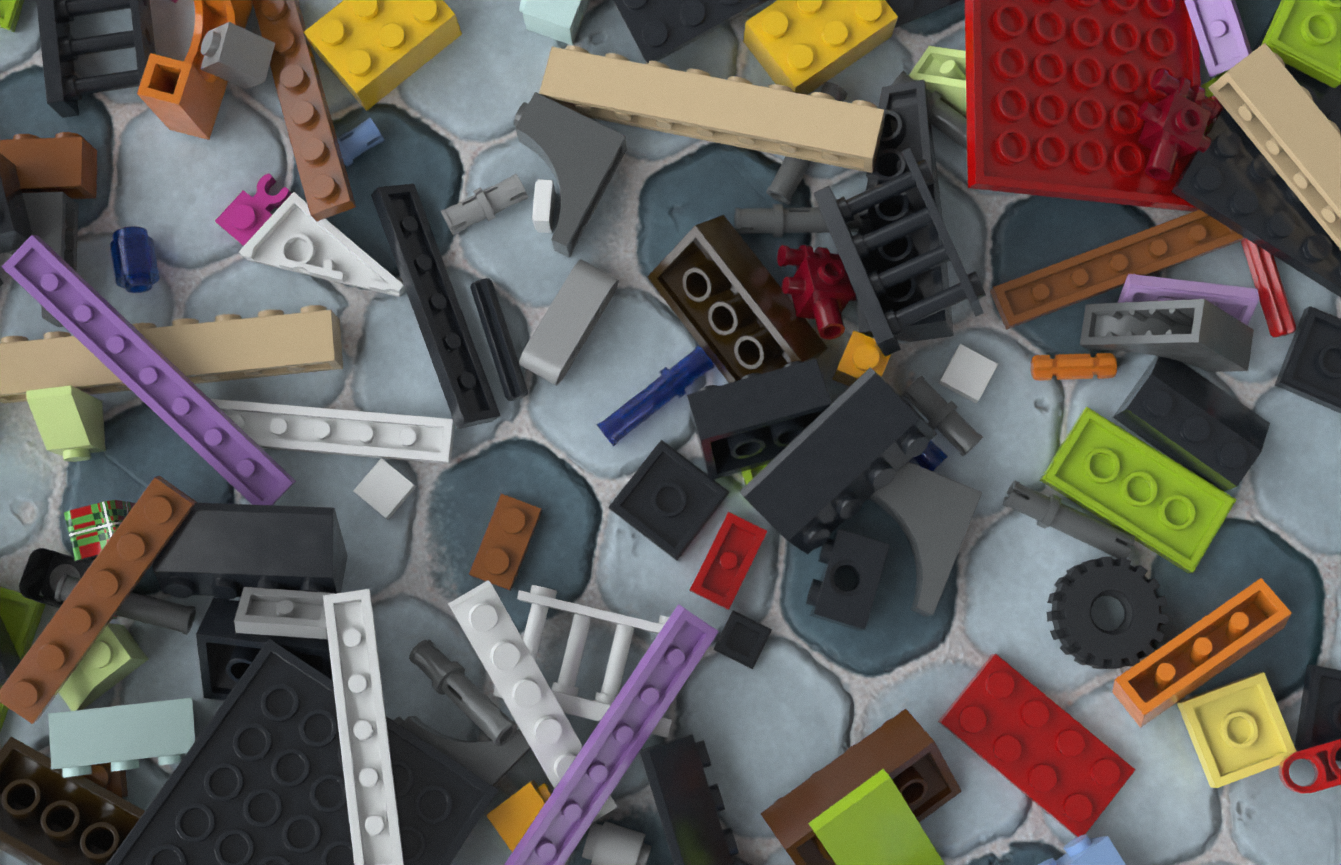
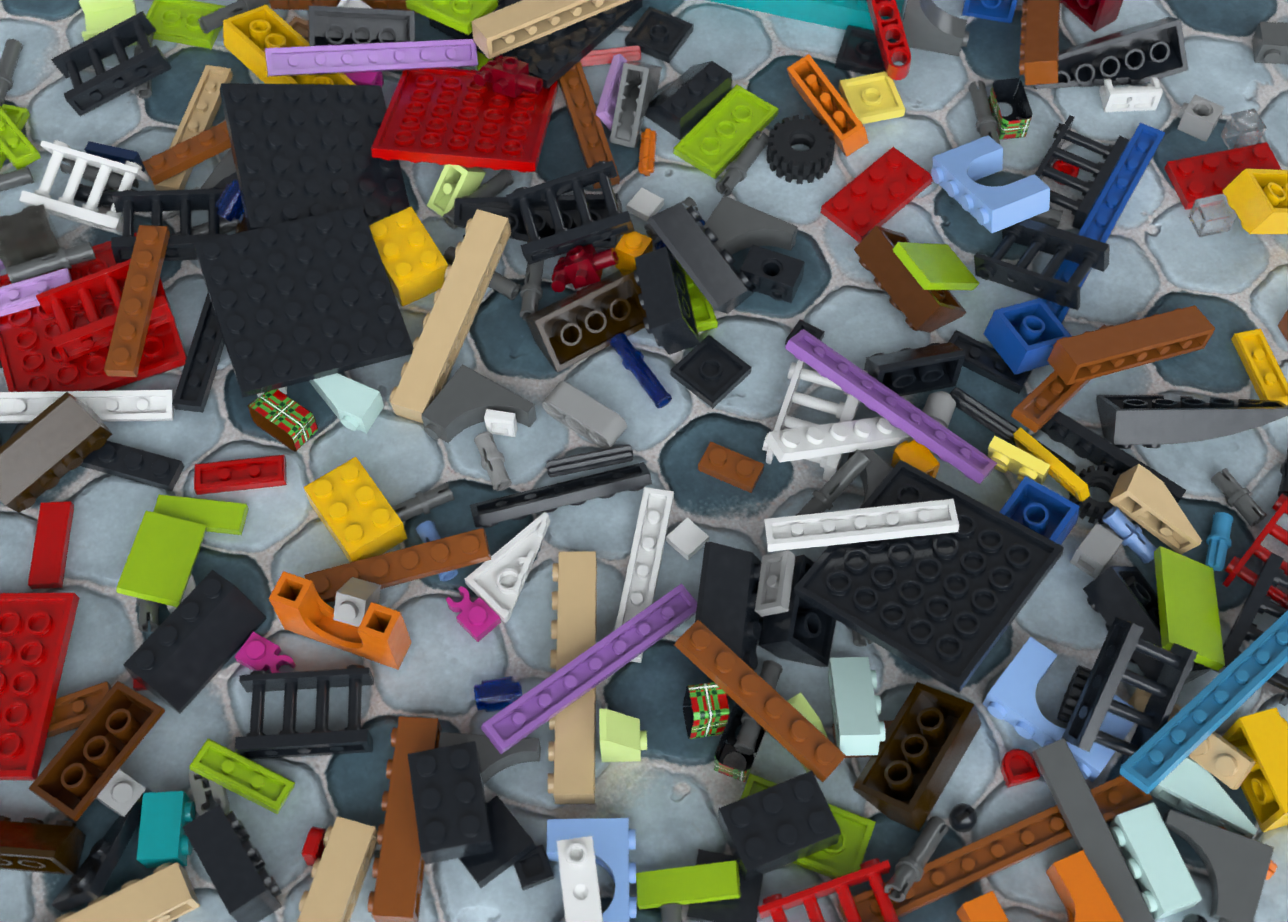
camera: 85 degrees left, 20 degrees down
red plate [689,512,767,610] -> none
none -> dark grey pin [391,482,454,522]

